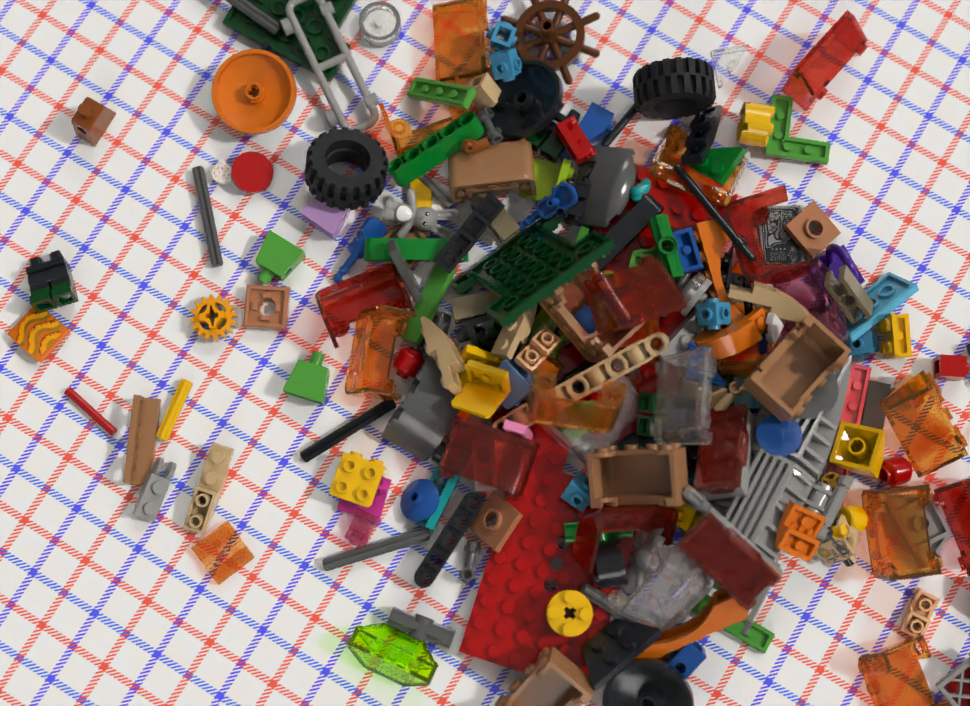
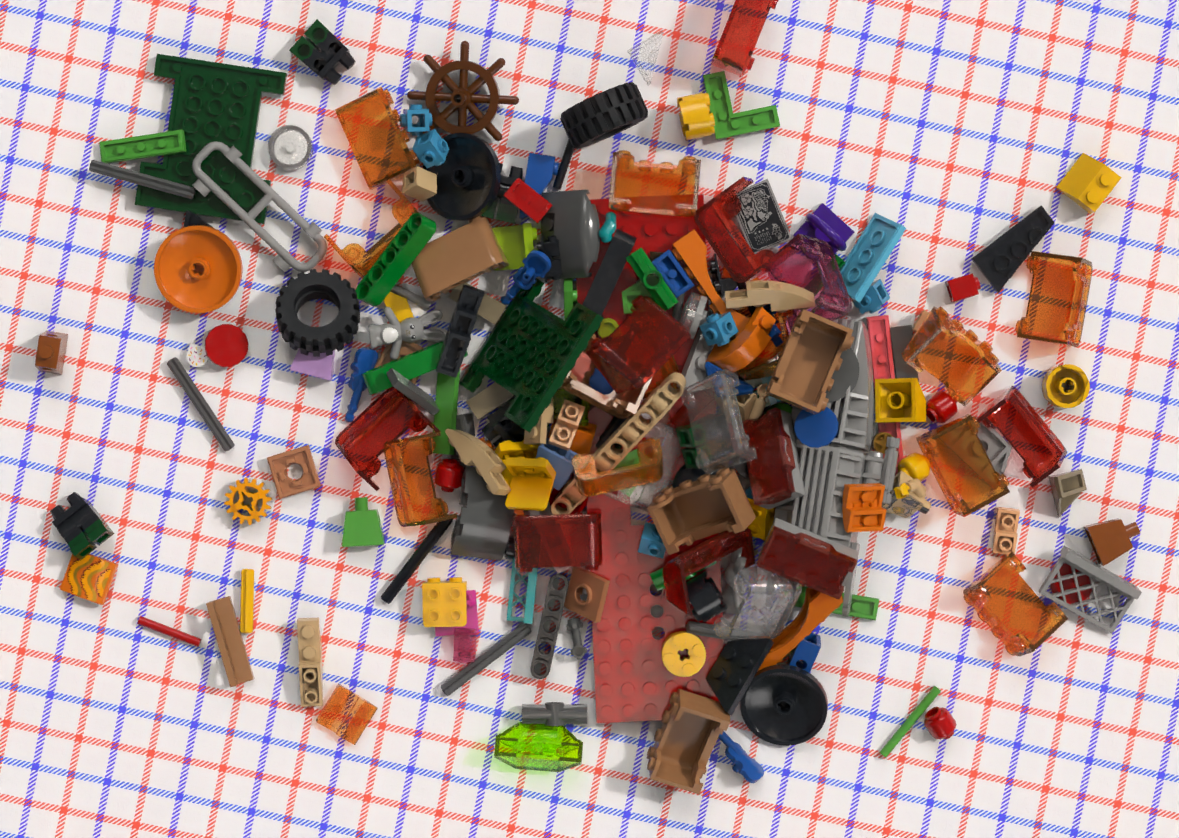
camera: 20 degrees left, 10 degrees up
light grey hinge [132,457,177,522] -> none
bright green torso [255,230,306,285] -> none
blue dish [400,479,440,522] -> none
bright green tile [407,77,477,110] -> none
dark orange arm [461,137,490,154] -> none
dark grey bar [476,107,503,144] -> none
bright pink tile [503,419,533,442] -> none
black bar [673,163,756,263] -> none
black slope [680,105,723,166] -> none
light grey axle [682,486,712,515] -> none
green wing [689,147,747,186] -> none
white tile [765,313,784,344] -> none
nougat piece [783,201,841,260] -> none
dark tan piece [824,265,873,324] -> none
yellow bracket [878,313,912,359] -> none

